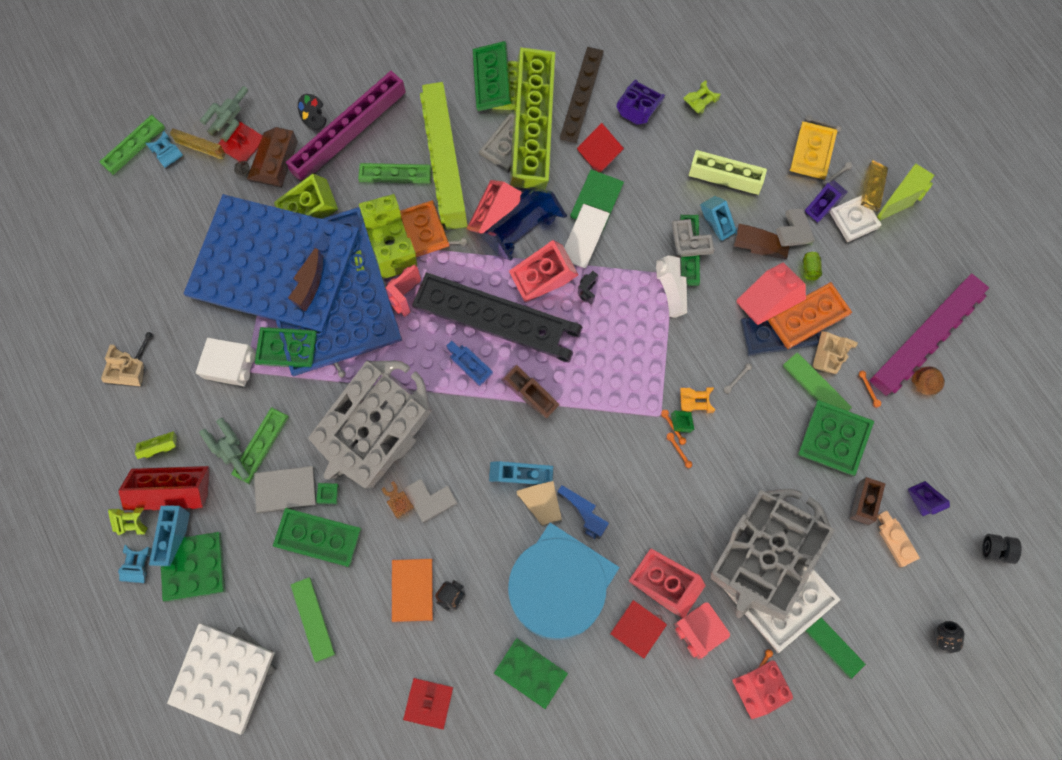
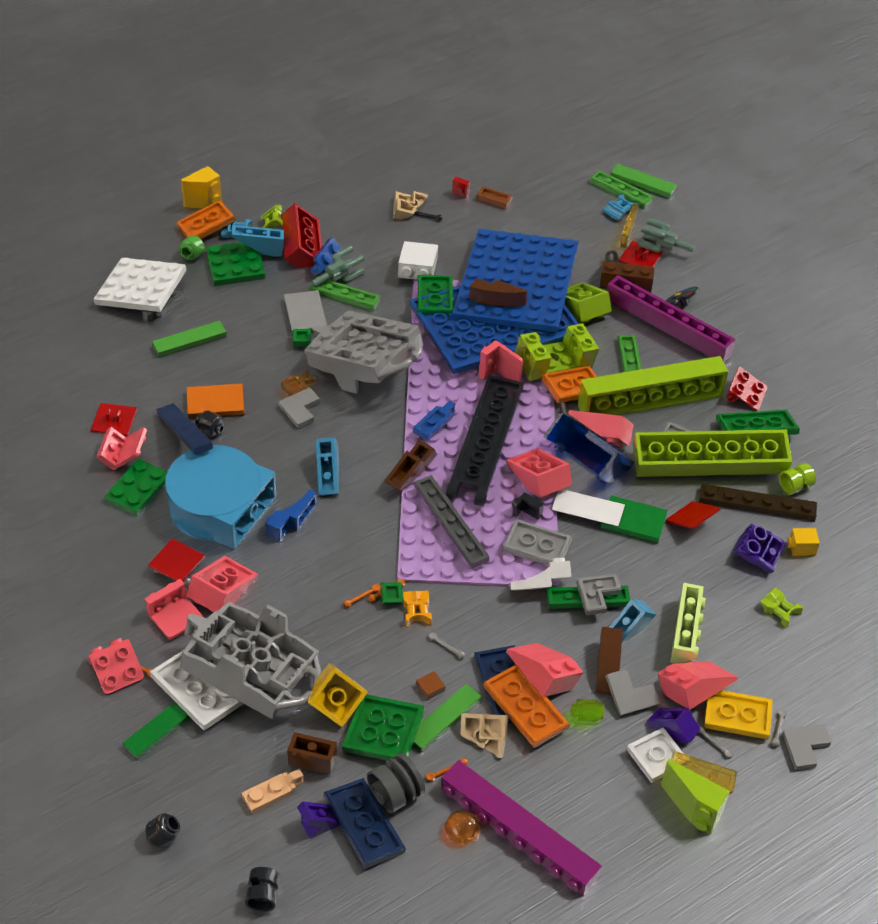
camera: 80 degrees right, 25 degrees down
lime plate [134,431,177,459] -> none
green plate [273,508,362,568] -> none
tan slope [516,481,562,526] -> none
none -> coral bracket [96,427,147,471]
none -> dark blue tile [156,403,213,455]
none -> orange tile [176,200,236,239]
none -> bright green head [179,235,205,261]
none -> yellow slope [181,166,222,208]
none -> yellow slope [307,663,368,727]
none -> blue hinge [310,237,342,276]
none -> dark blue tile [323,778,406,868]
none -> dark grey wheel [367,753,425,814]
none -> dark grey plate [414,475,490,569]
none -> dark orange tile [416,671,446,699]
none -> red plate [452,176,470,198]
none -> dark orange tile [476,186,513,209]
none -> light grey tile [502,519,572,566]
none -> bright green tile [611,164,676,198]
none -> coral slope [658,661,738,710]
none -> hinge [727,366,768,411]
none -> lime wheel [779,463,816,495]
none -> light grey tile [782,724,831,770]
none -> yellow brick [787,528,820,556]

